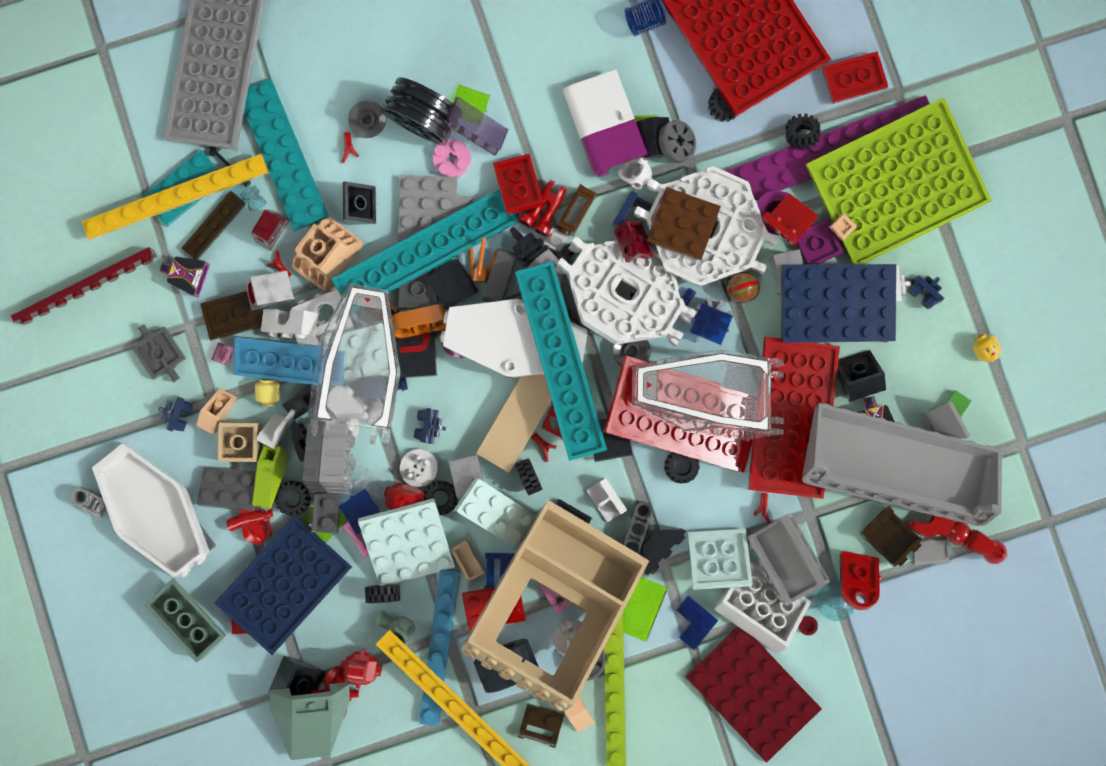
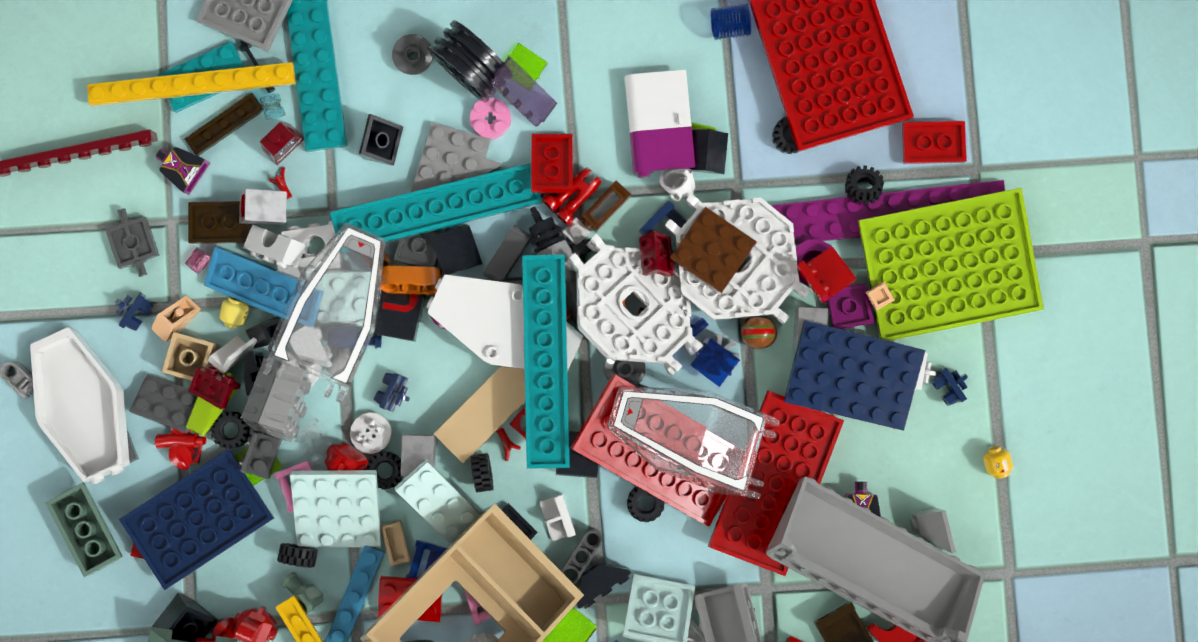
camera: 10 degrees right, 0 degrees up
light nougat slope [292,217,363,292] -> none
clear blue piece [339,489,381,534] -> none
red bar [341,132,359,163] -> none
orange plant [469,237,498,282] -> none
dark grey wheel [658,120,696,163] -> none
red bar [753,493,771,524] -> none
black slope [837,350,886,402] -> none
bright green tile [946,390,971,417] -> none
none -> dark red bracket [188,365,241,409]

